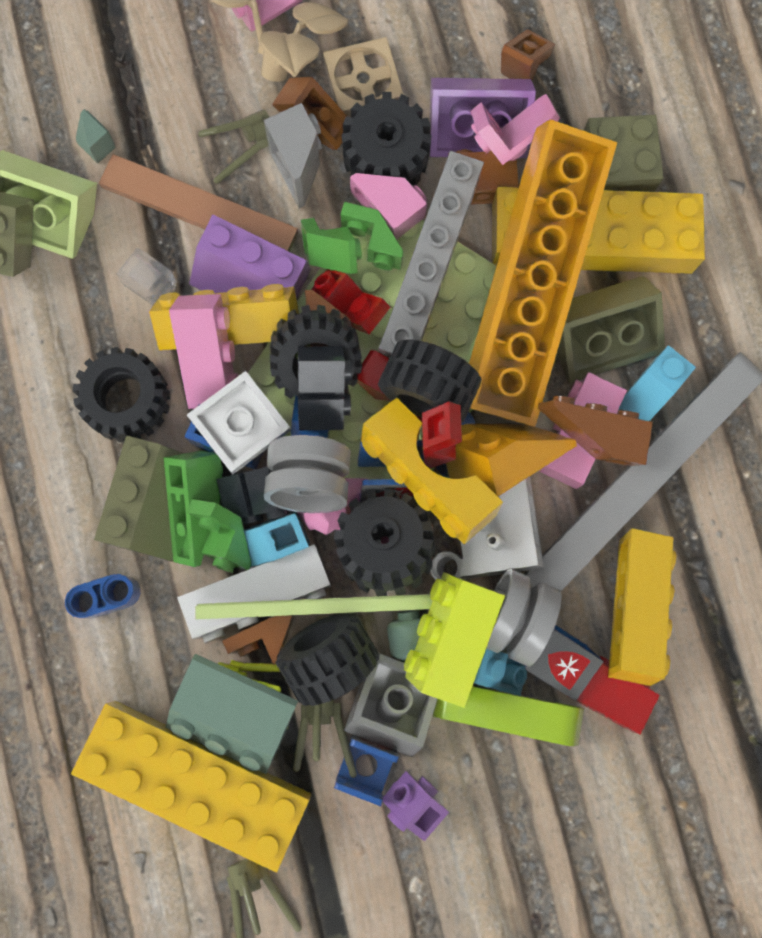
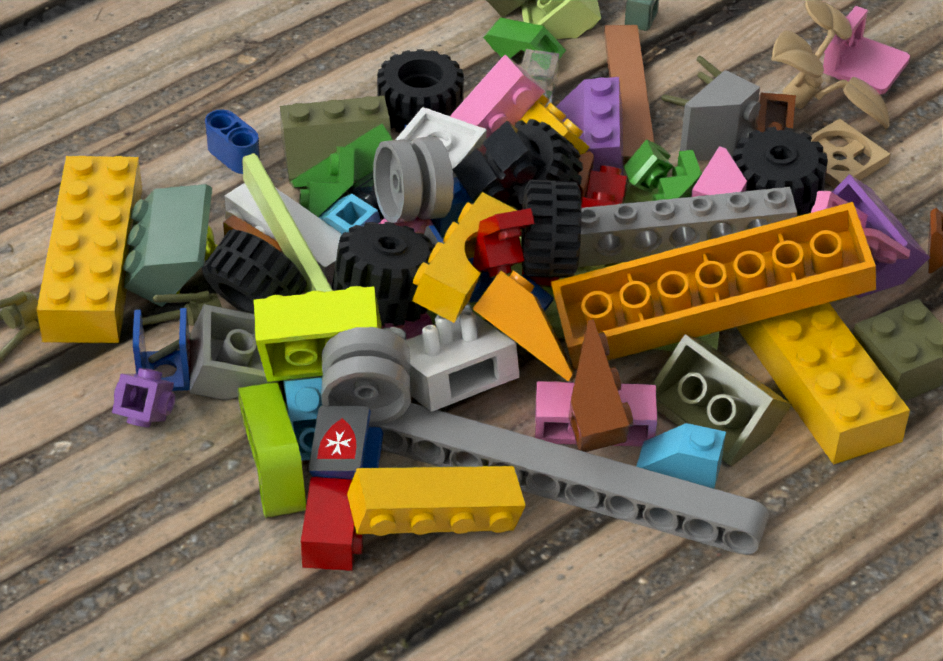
camera: 70 degrees right, 35 degrees down
none -> bright green slope [483,17,566,74]

